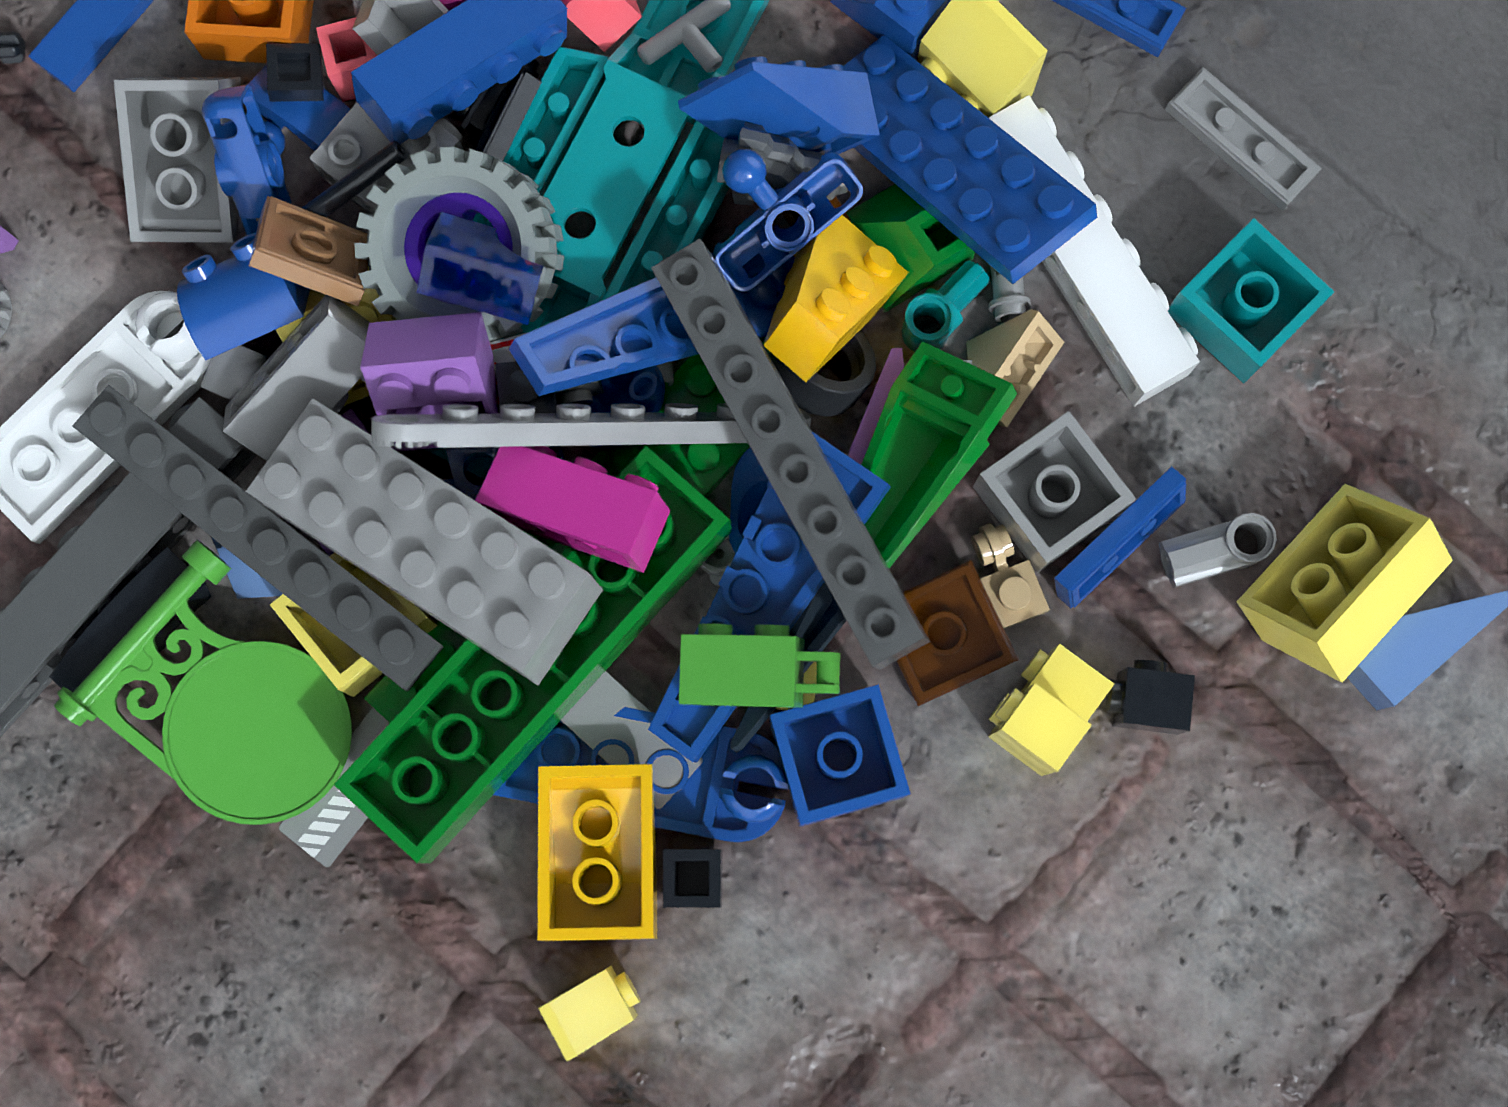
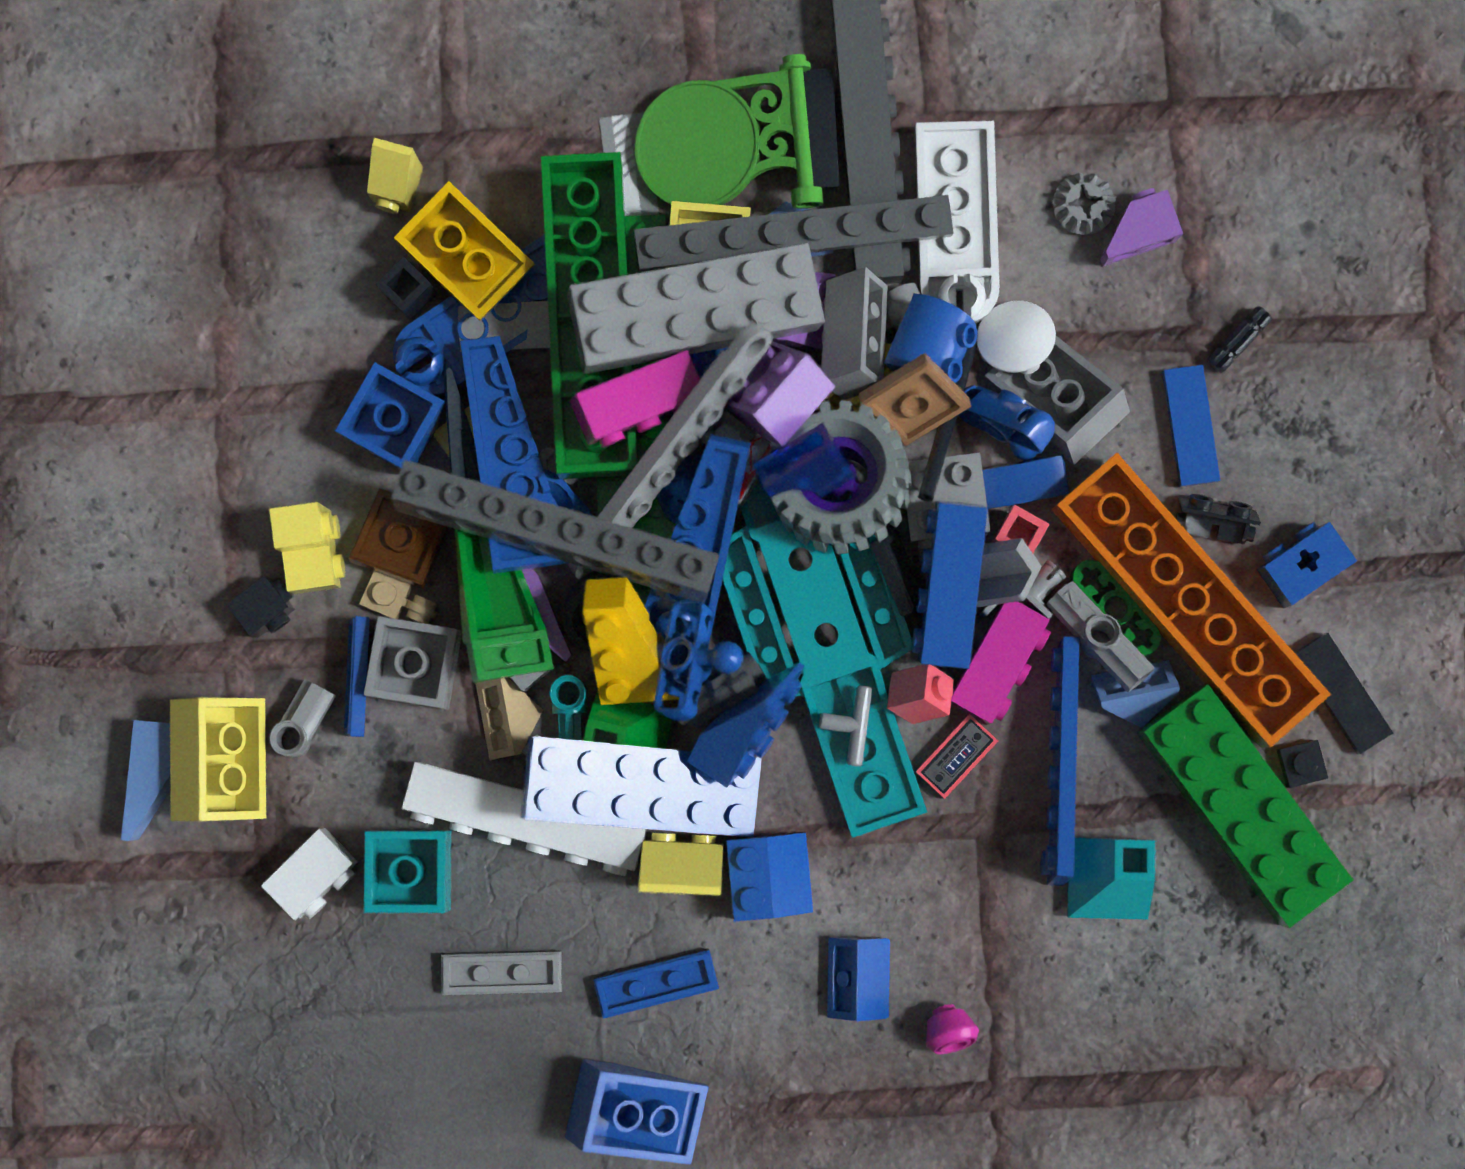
camera: 135 degrees right, 5 degrees up
black plate [266,43,324,102] -> none
bright green brick [679,624,841,708] -> none
none -> white brick [261,828,358,920]
none -> white dish [977,301,1056,374]

